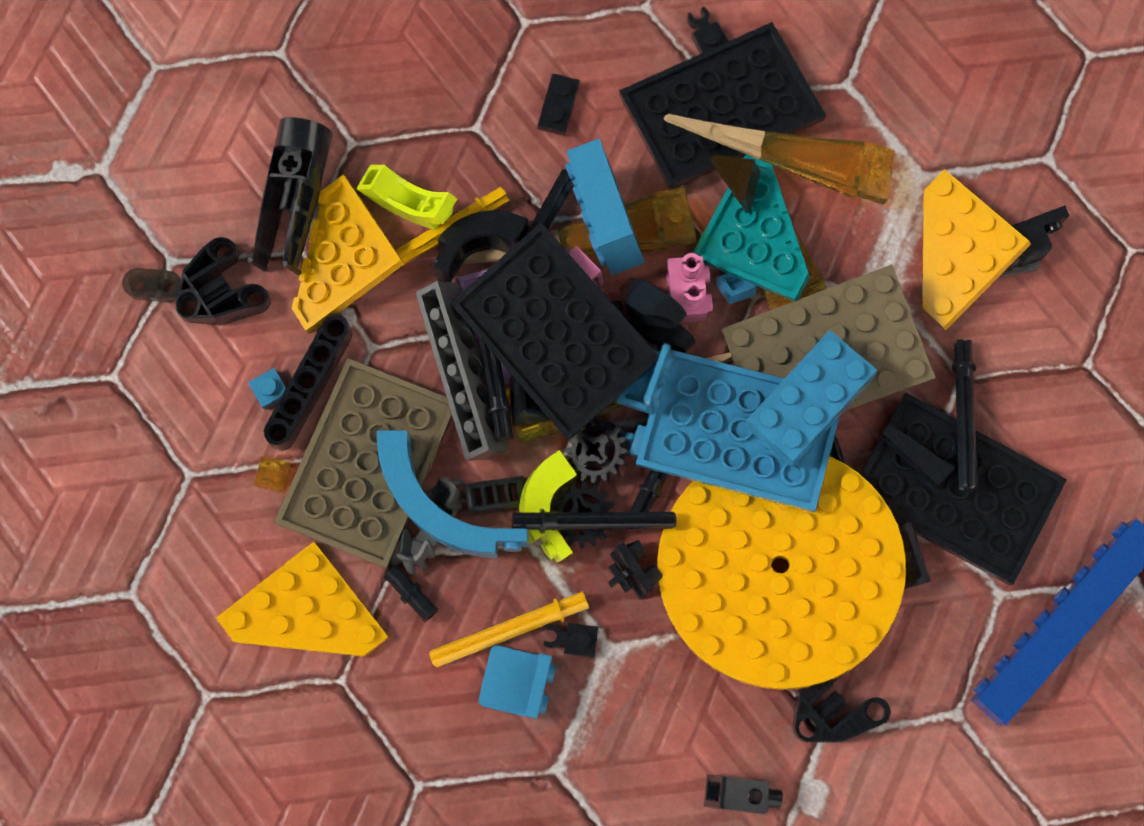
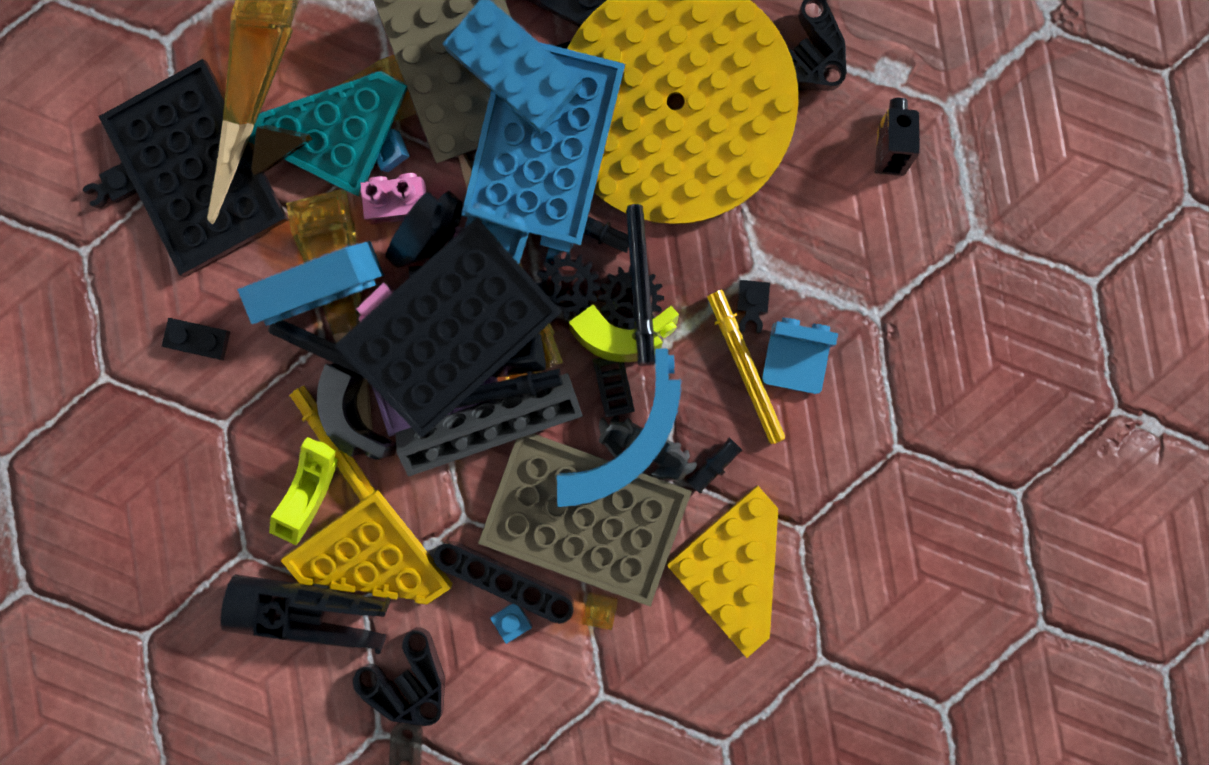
camera: 85 degrees left, 10 degrees up
black hips [608,540,663,600] -> none

